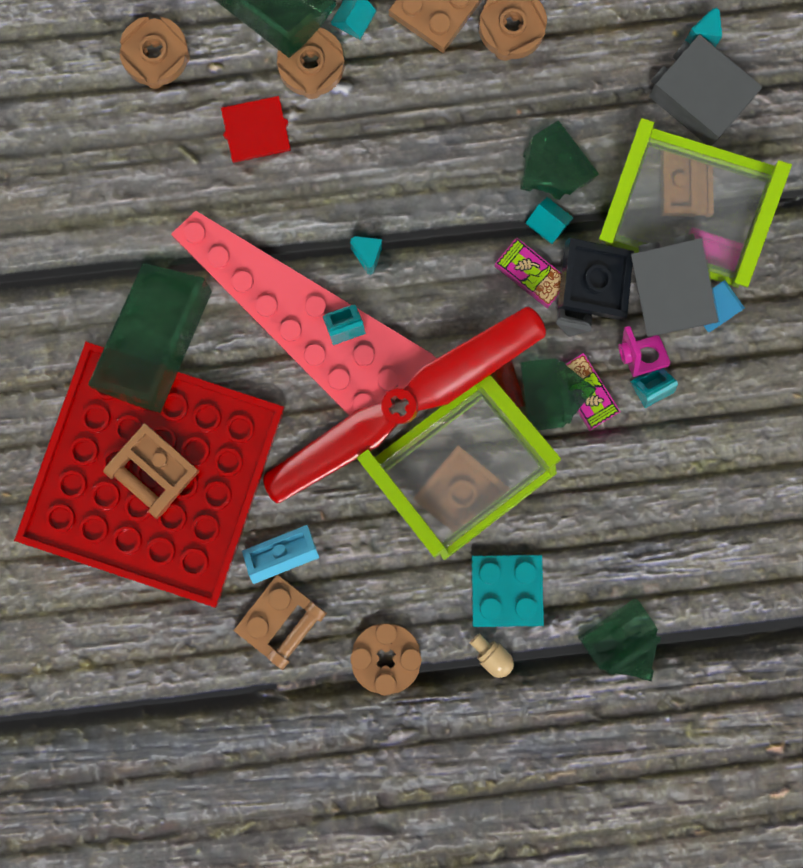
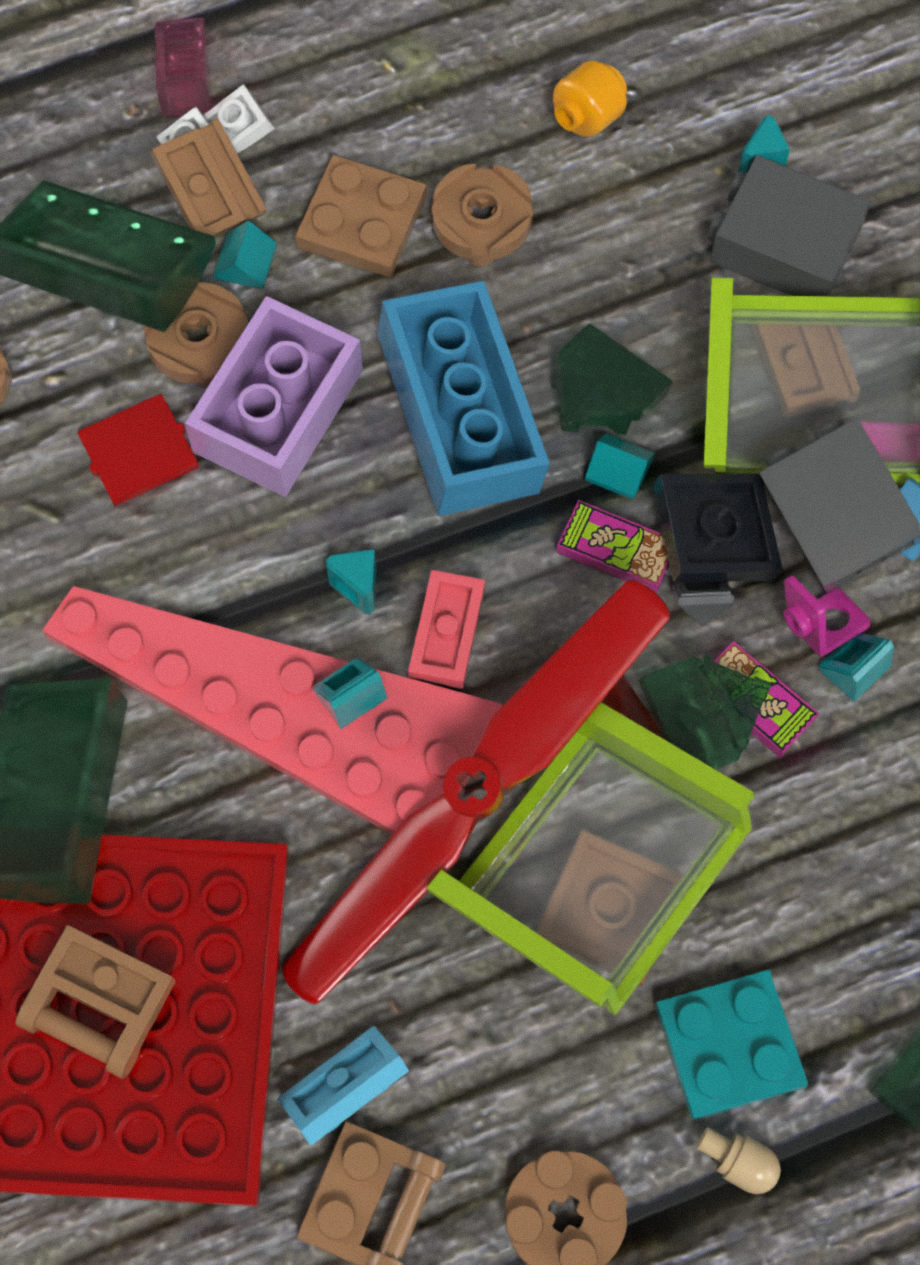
camera: 10 degrees left, 15 degrees down
none -> lavender brick [185,296,363,497]
none -> dark azure brick [377,281,550,517]
none -> coral plate [408,570,485,689]

